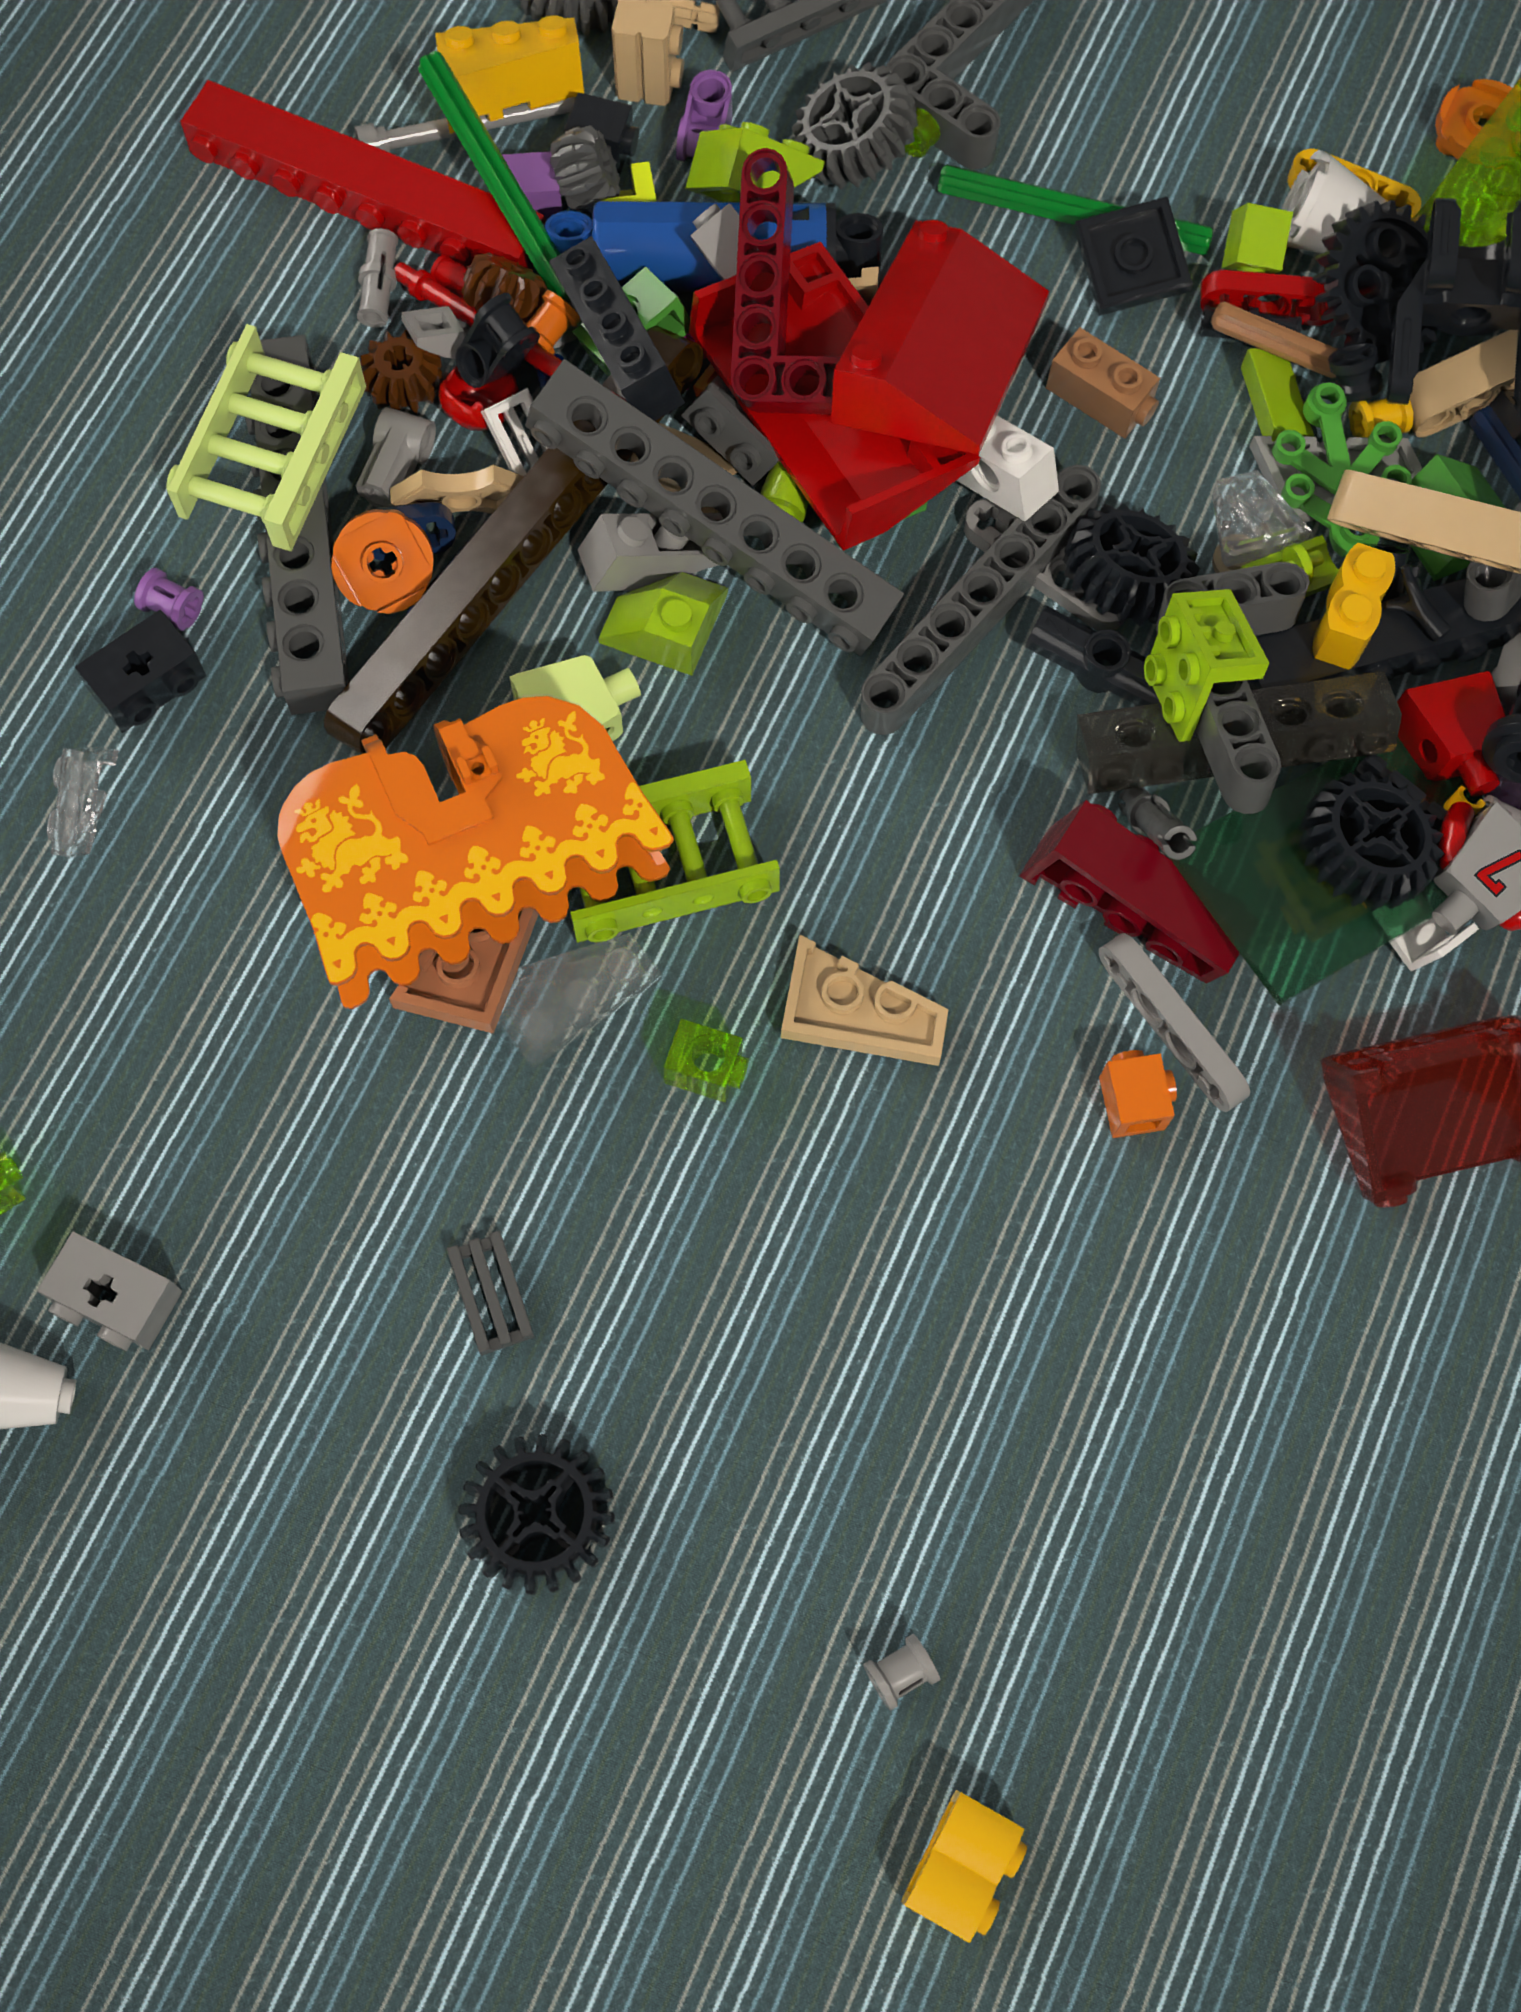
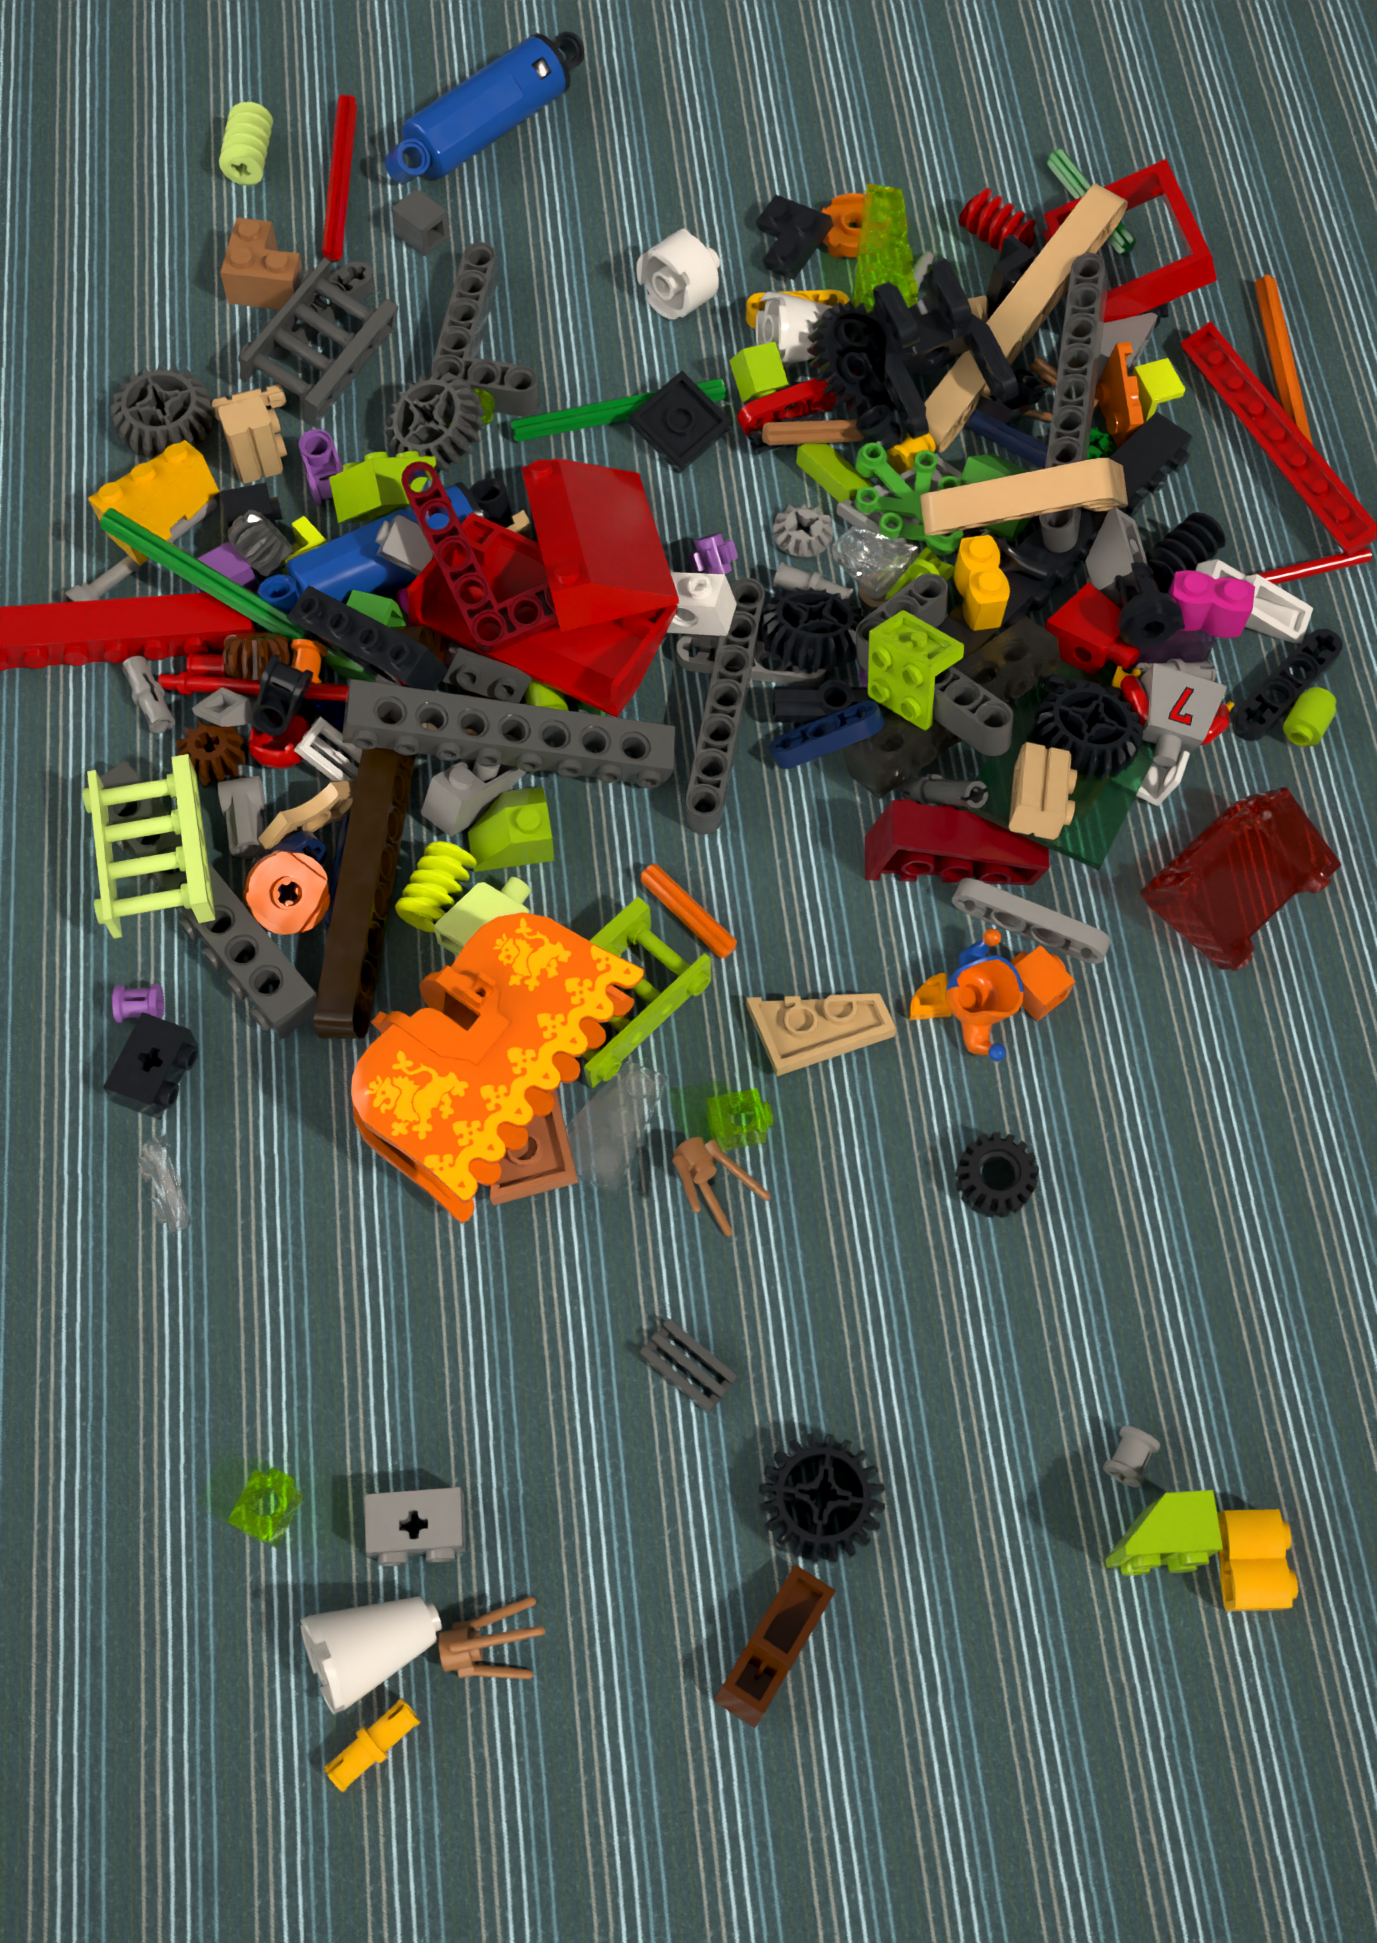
camera: 30 degrees left, 5 degrees down
medium nougat brick [1046,327,1160,439] -> none
none -> neon yellow piece [395,841,477,933]
none -> medium nougat plant [439,1596,545,1679]
none -> white brick [636,229,720,320]
none -> orange axle [640,864,737,959]
none -> medium nougat plant [672,1137,770,1236]
none -> medium lavender gear [688,533,738,574]
none -> reddish brown slope [714,1564,836,1729]
none -> black plate [755,194,834,280]
none -> dark blue beam [769,701,885,769]
none -> light grey gear [773,502,834,557]
none -> light grey pin [773,562,853,599]
none -> light orange tile [909,973,952,1020]
none -> orange piece [946,928,1024,1062]
none -> black tyre [955,1132,1039,1218]
none -> tan brick [1008,742,1077,840]
none -> lime slope [1105,1490,1223,1576]

